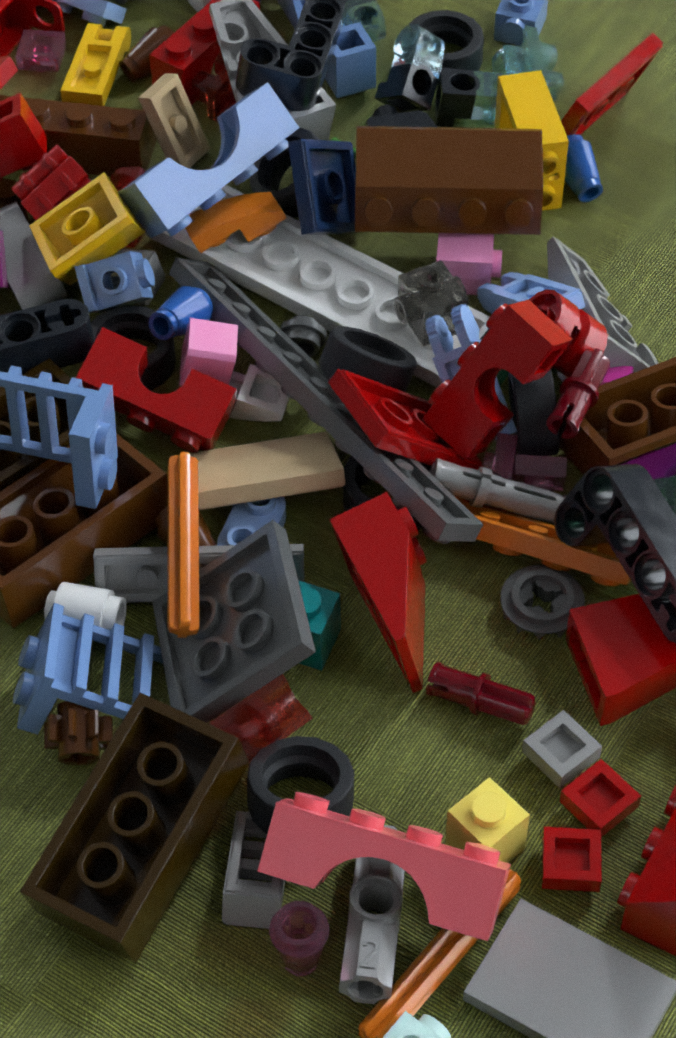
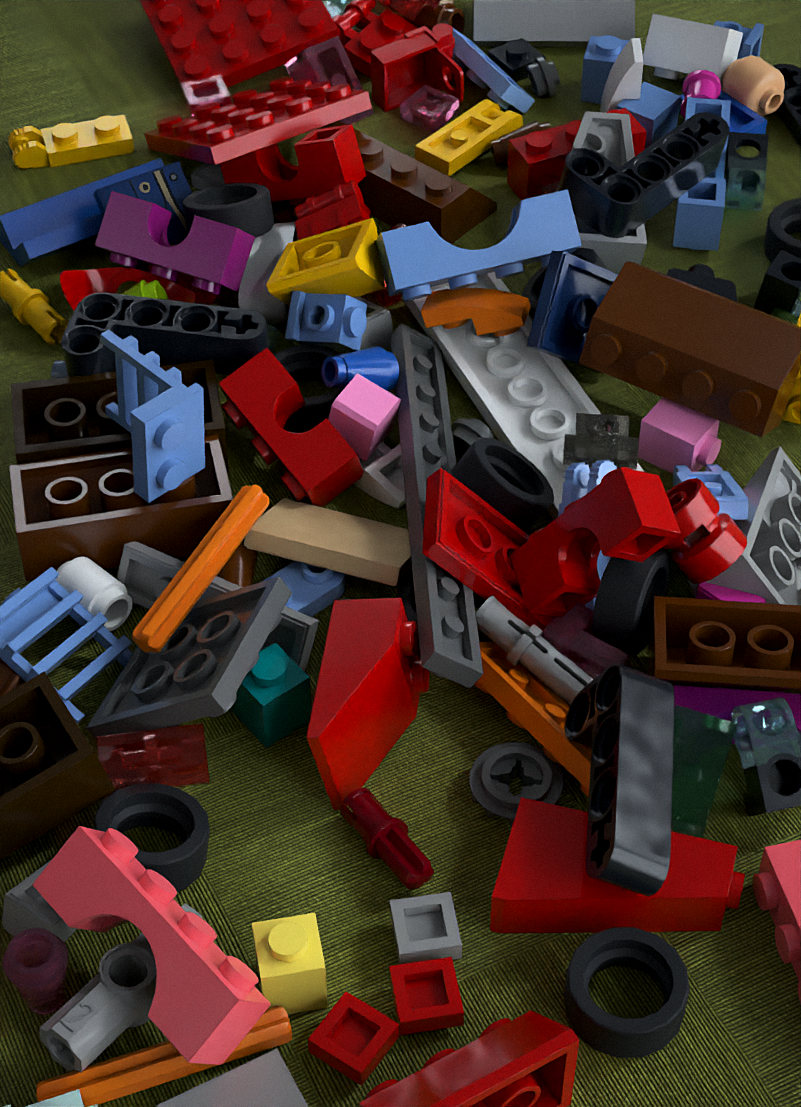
camera: 30 degrees right, 5 degrees down
tan plate [138,73,211,168] -> none
leg [374,23,445,113] -> none
dark red axle [546,348,610,439] -> none

